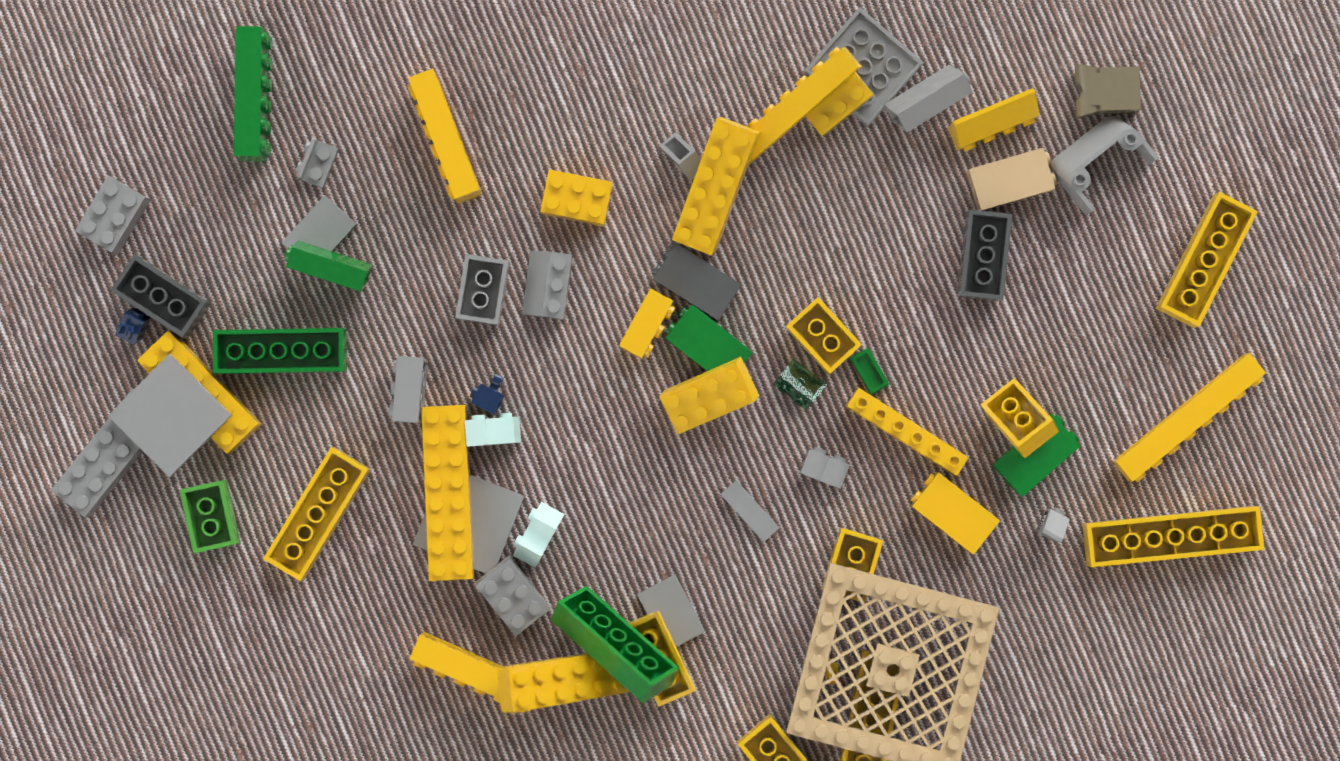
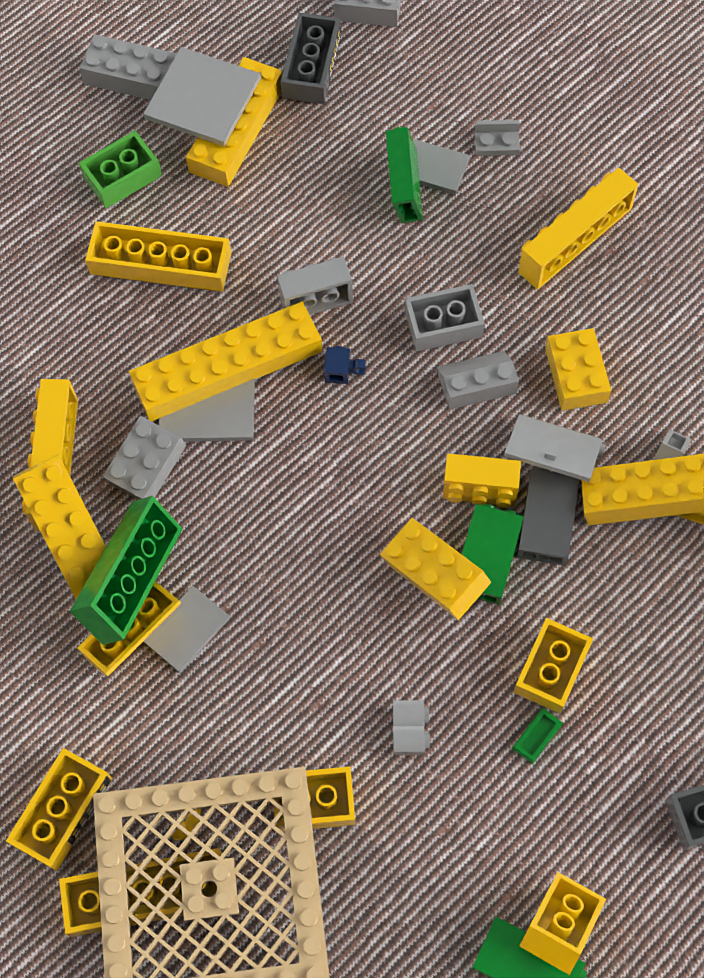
camera: 75 degrees right, 20 degrees down
dark blue brick [115,308,151,345] -> none
green brick [213,328,347,374] -> none
green brick [234,26,273,162] -> none
light aqua brick [465,413,521,446] -> none
light aqua brick [513,502,564,568] -> none
light grey tile [720,480,780,542] -> none
clear green bracket [773,358,827,410] -> none
yellow brick [845,388,969,476] -> none
yellow brick [910,472,1000,555] -> none
none -> light grey door [504,414,606,482]

